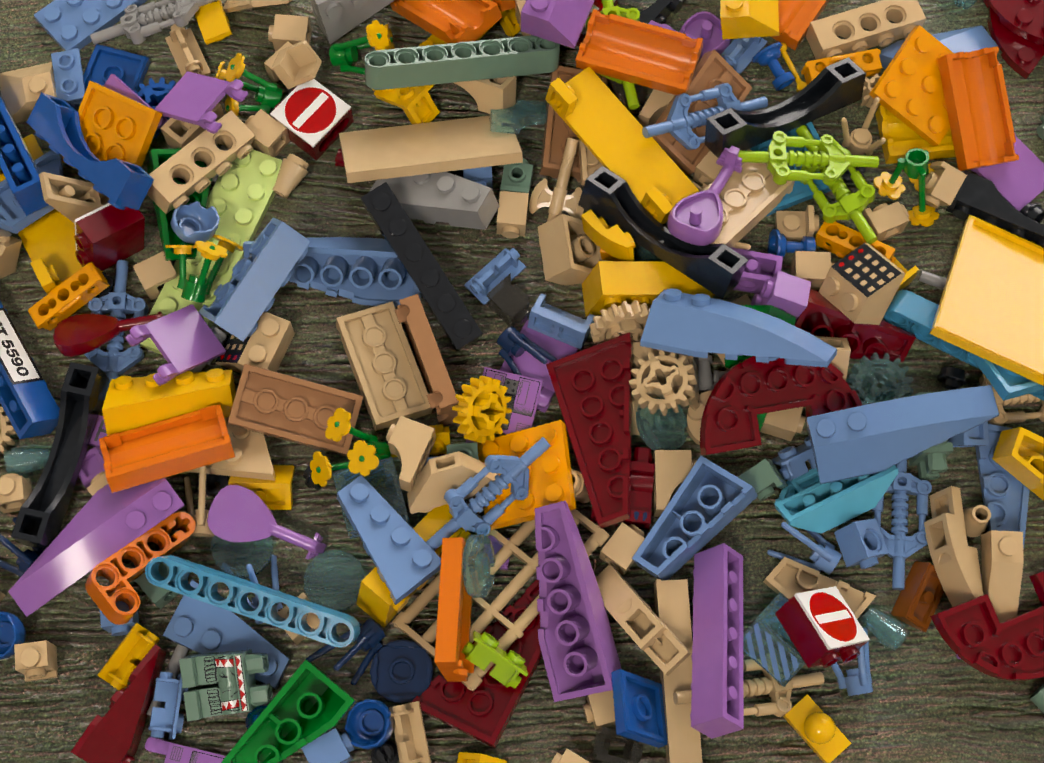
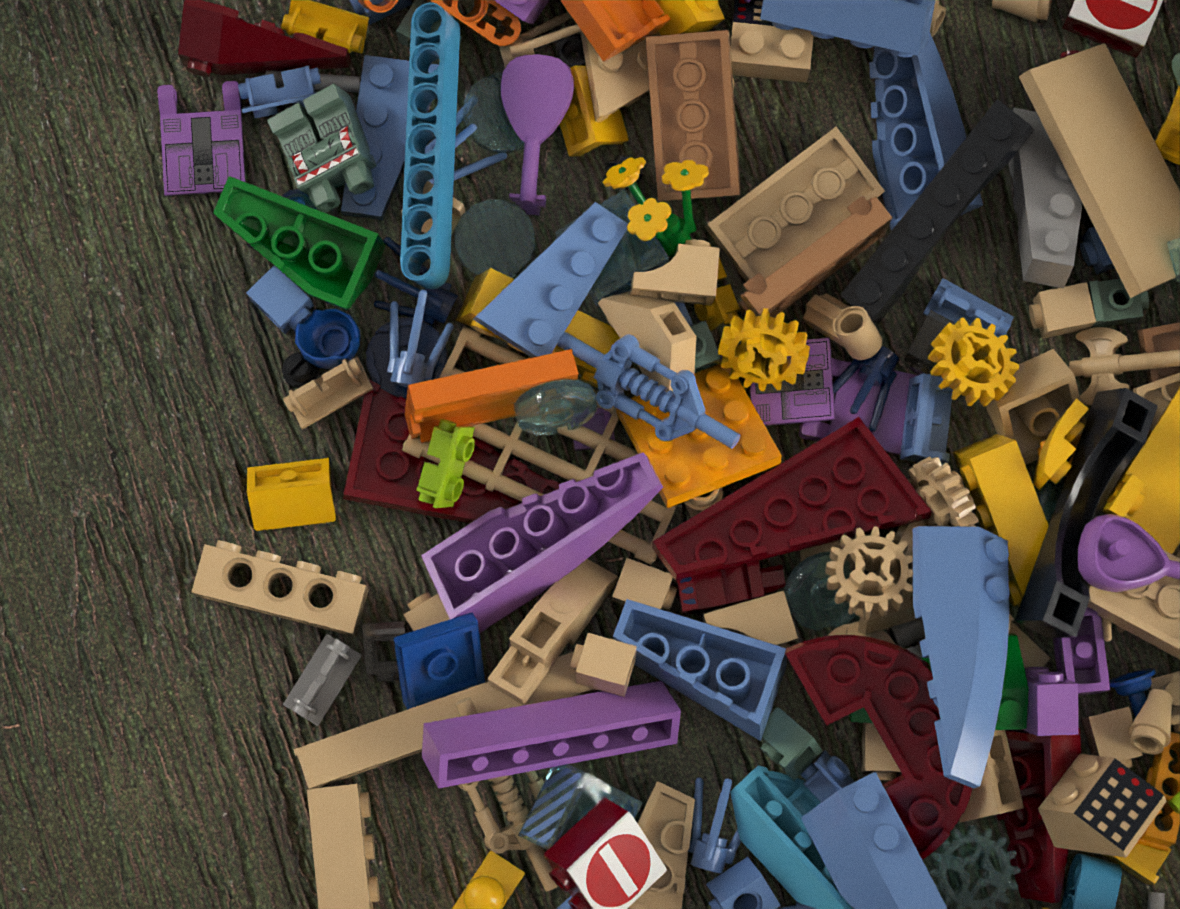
camera: 75 degrees right, 10 degrees up
none -> medium blue plant [387,290,454,388]
none -> tan brick [570,633,637,697]
none -> tan piece [803,293,883,360]
none -> yellow gear [928,317,1019,407]
none -> tan cone [1129,689,1174,754]

